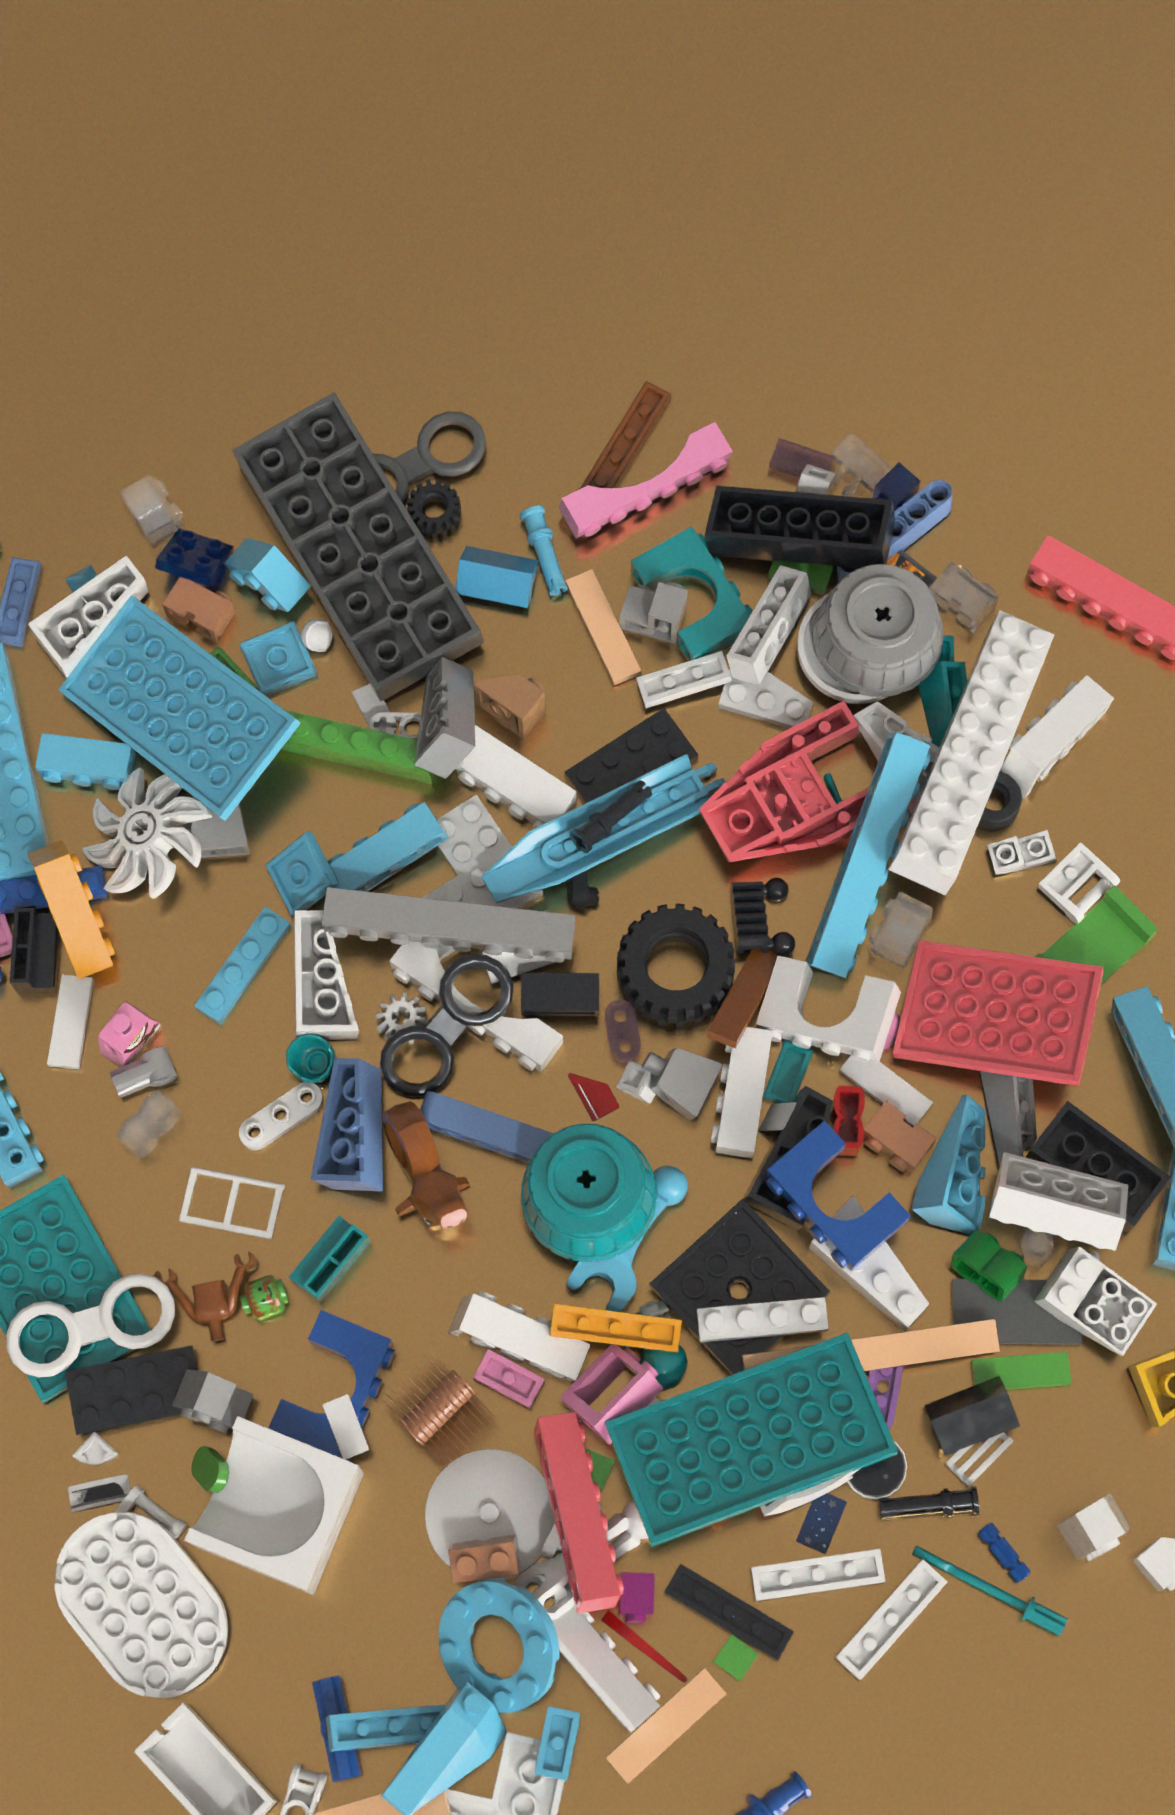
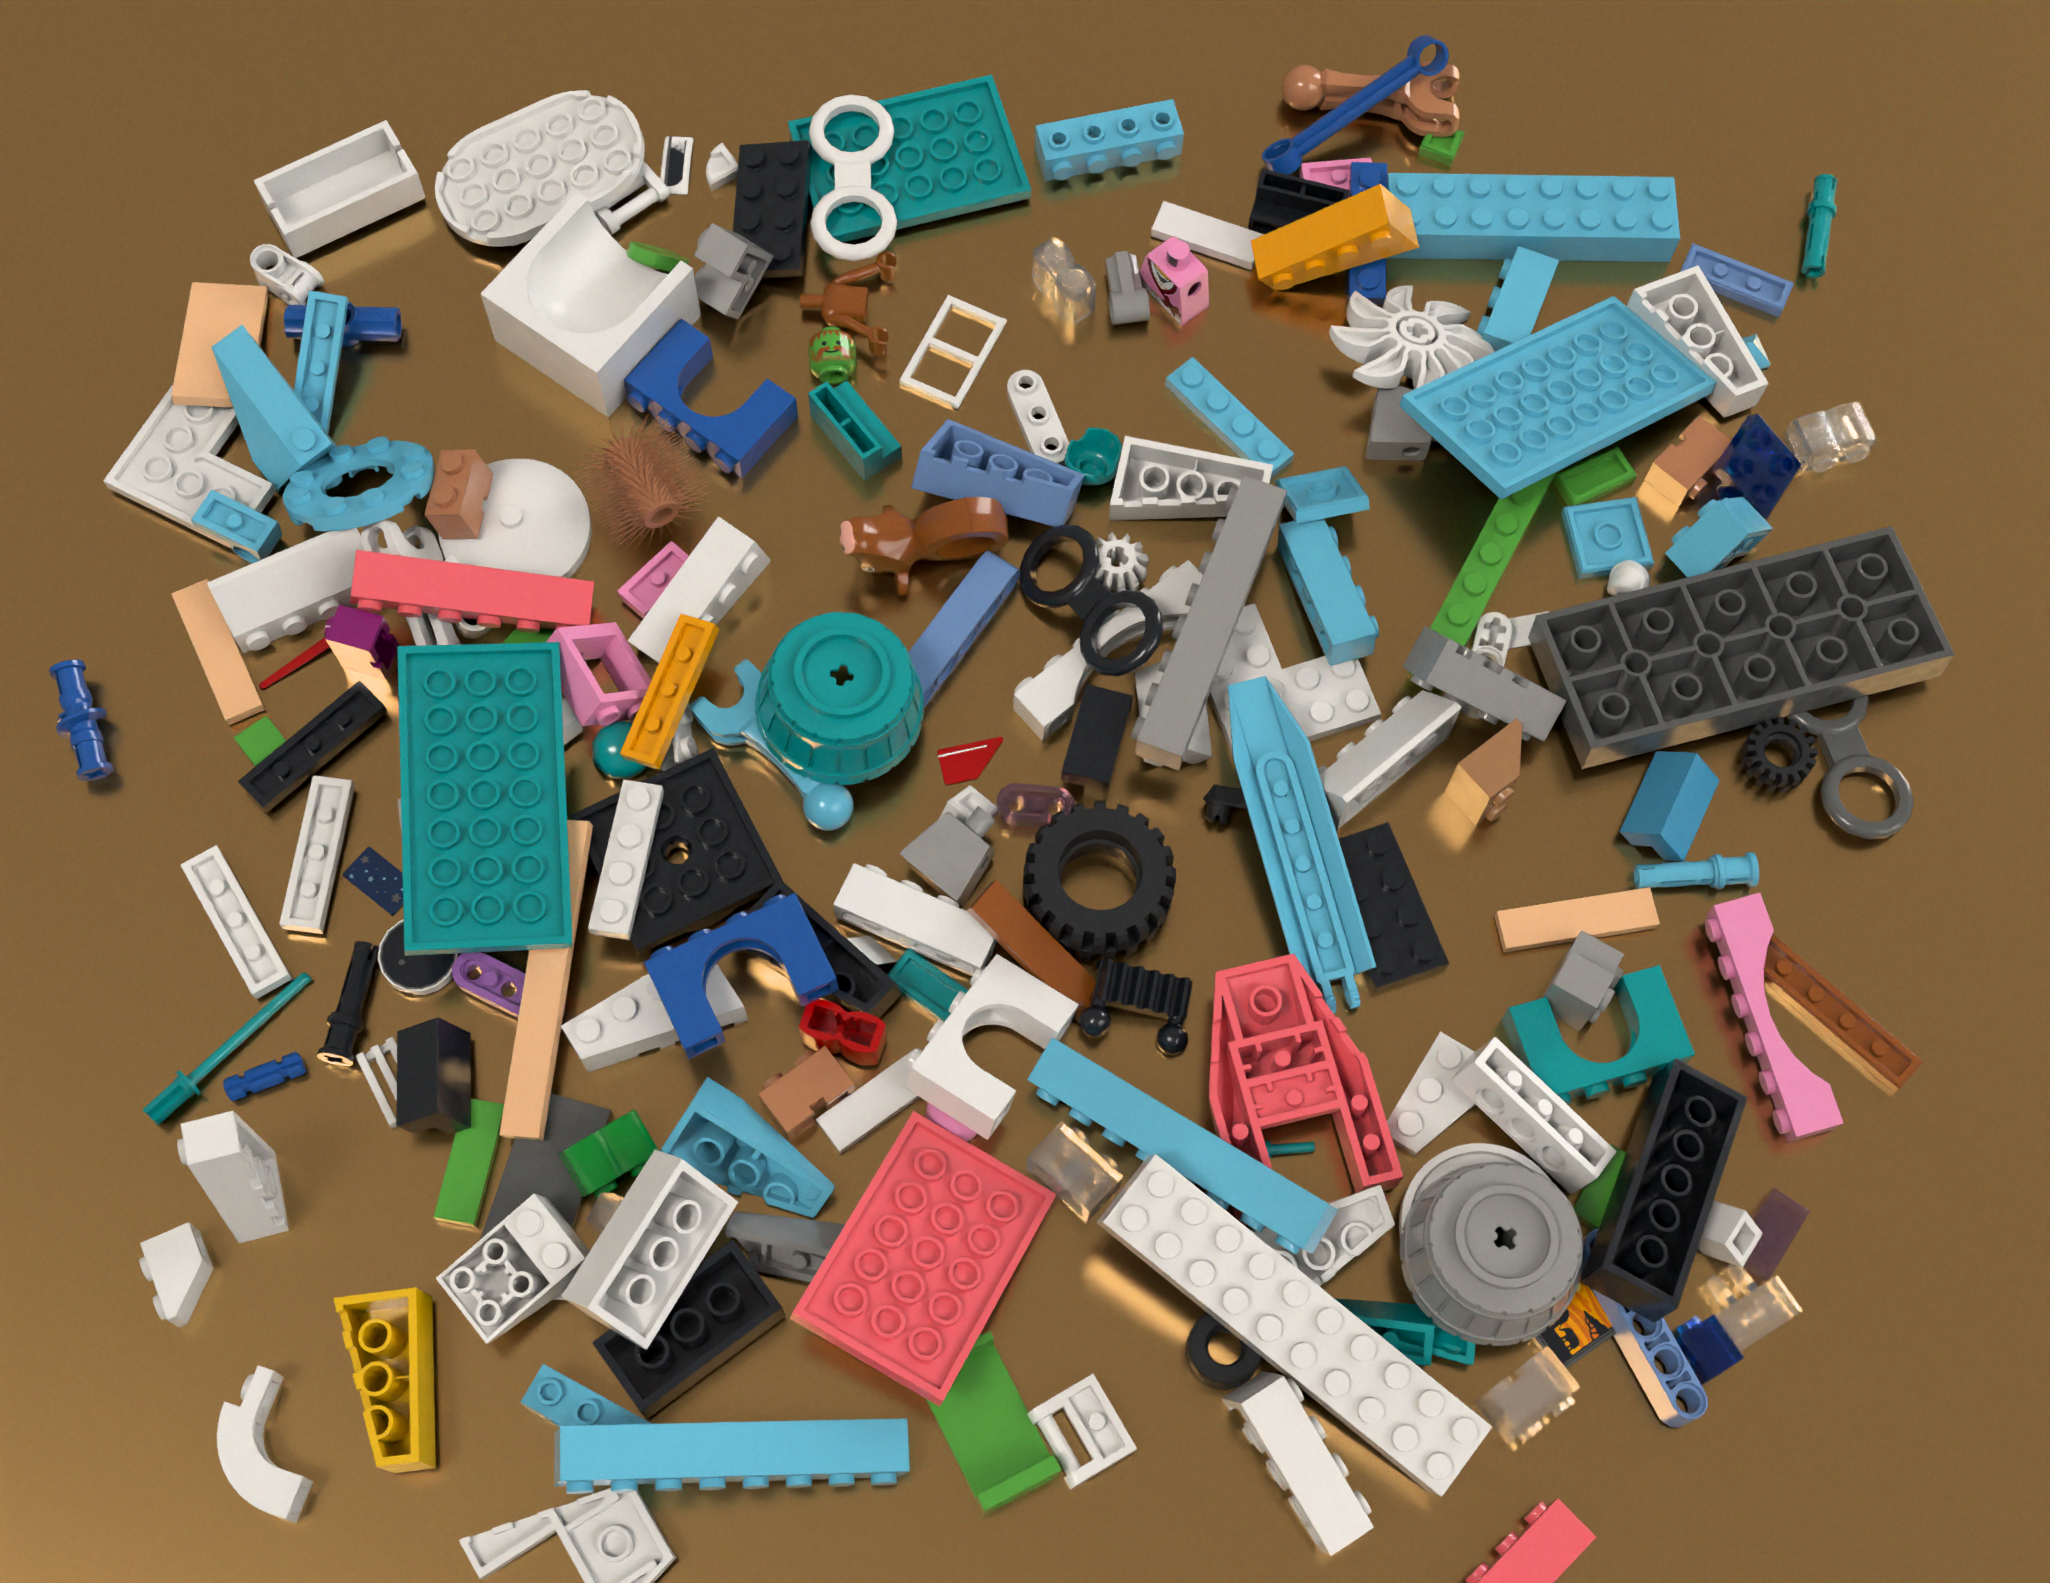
camera: 100 degrees right, 5 degrees down
white sticker [322,1394,369,1460] -> none
black pin [570,780,652,853] -> none
white plate [636,651,732,708] -> none
white slope [987,830,1057,875] -> none

